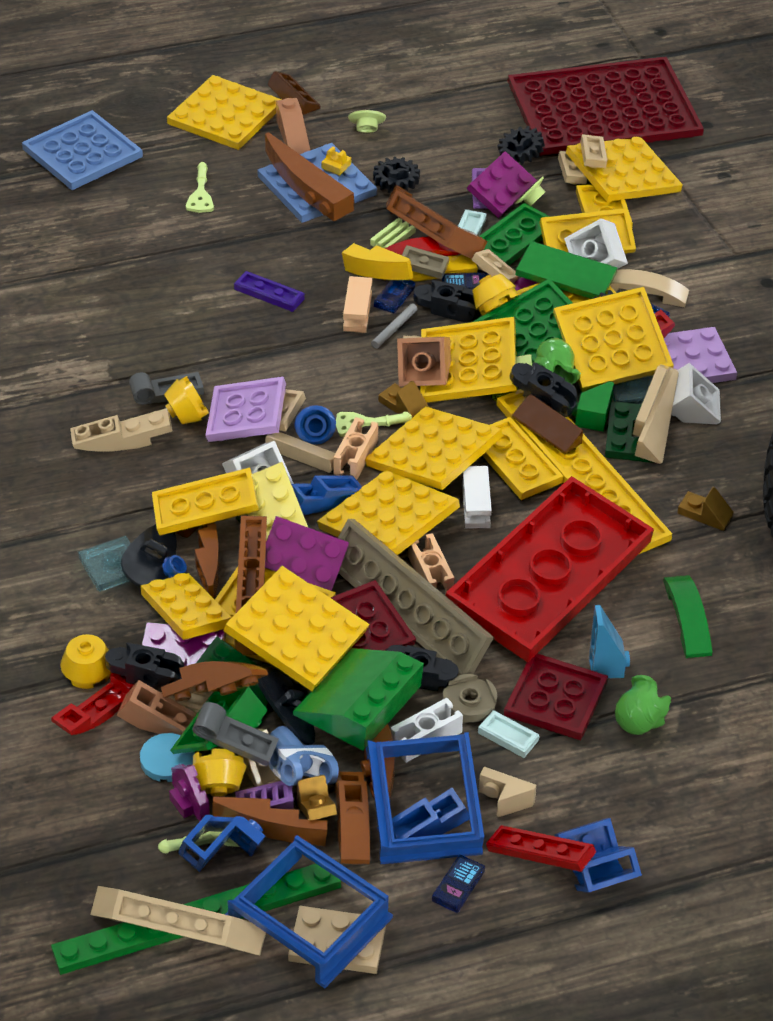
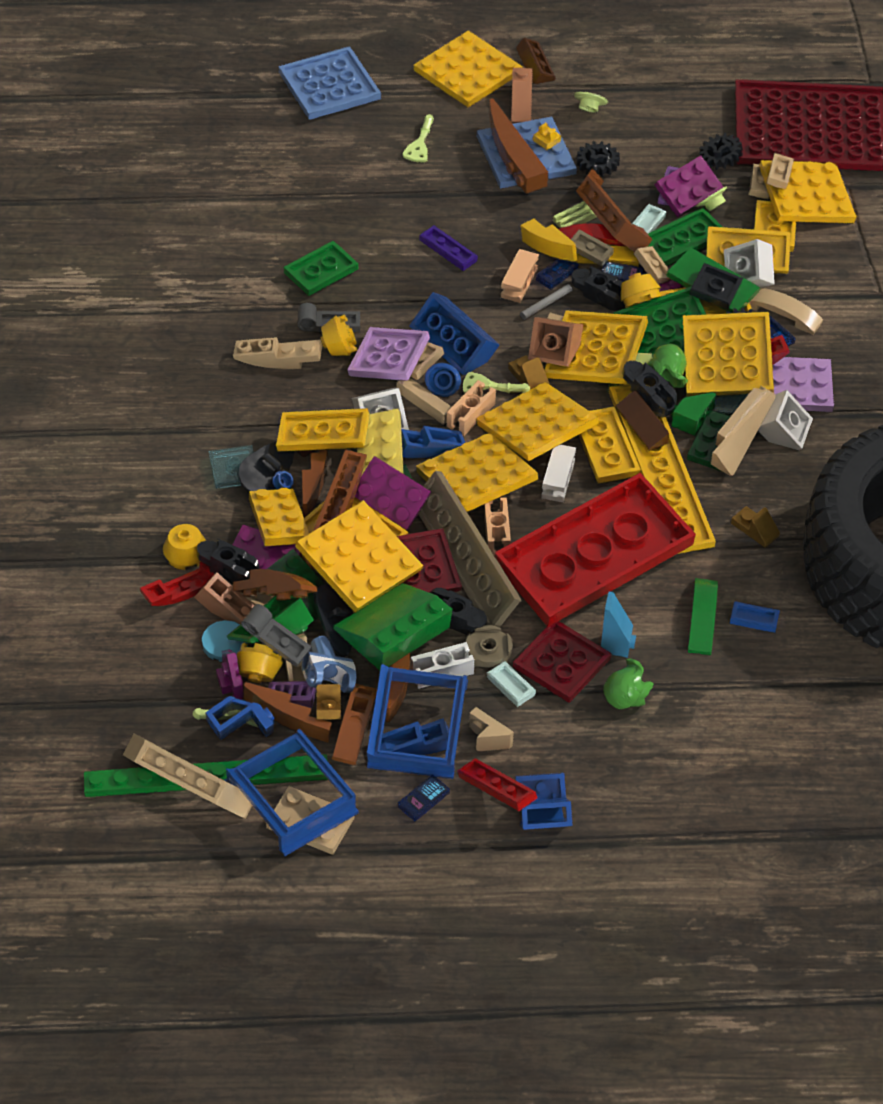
camera: 15 degrees right, 5 degrees up
none -> green plate [284,241,358,296]
none -> blue slope [409,292,500,375]
none -> black tile [689,263,743,310]
none -> blue tile [730,601,780,633]

